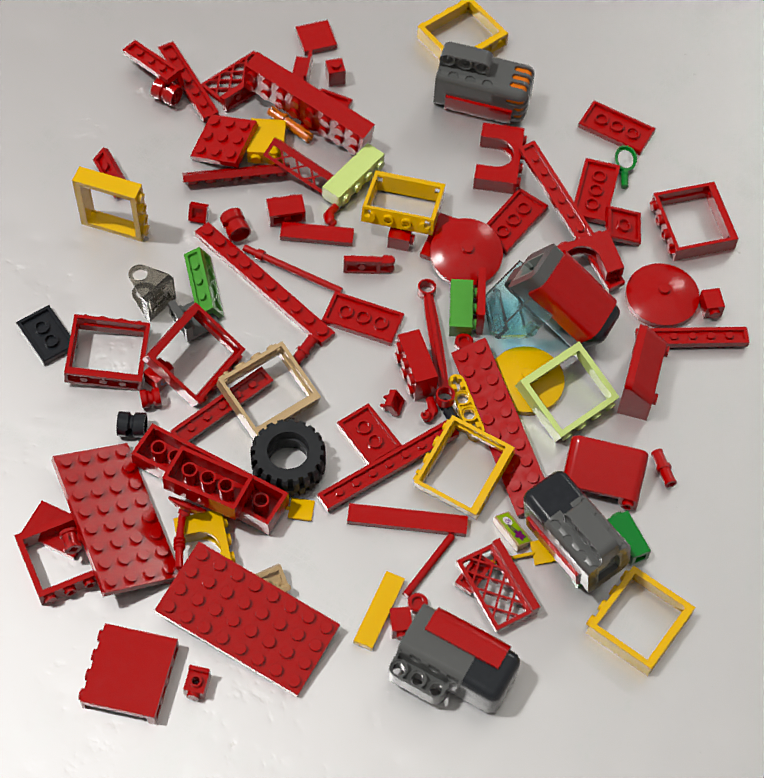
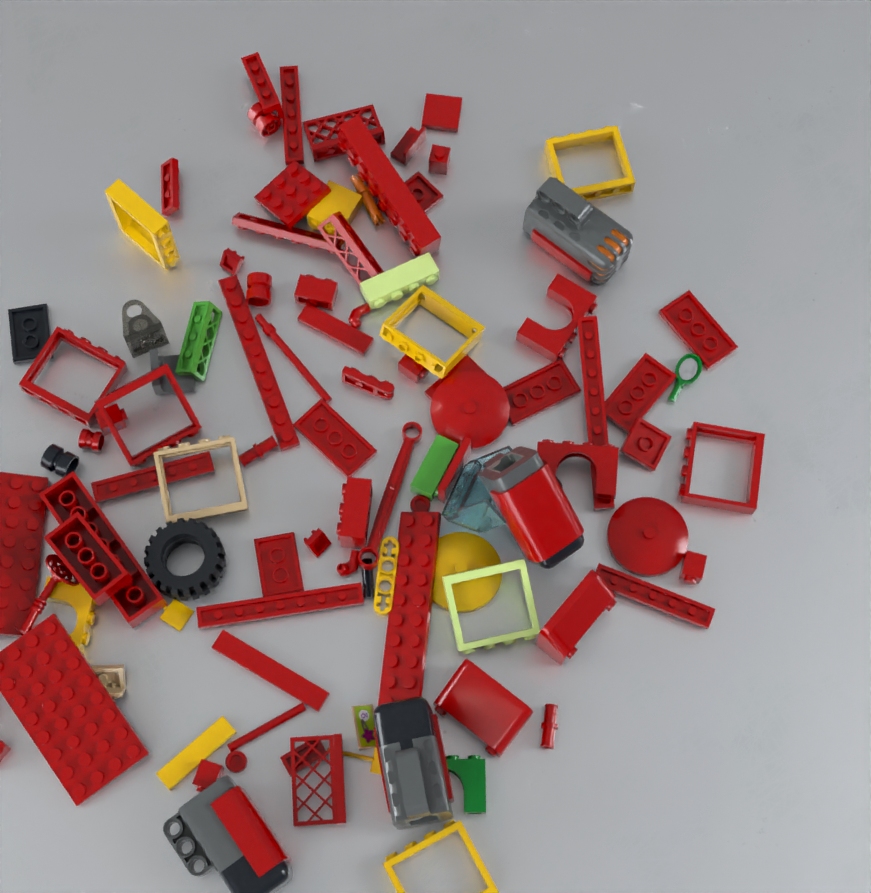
camera: 25 degrees right, 10 degrees up
yellow window [413,415,515,520] -> none

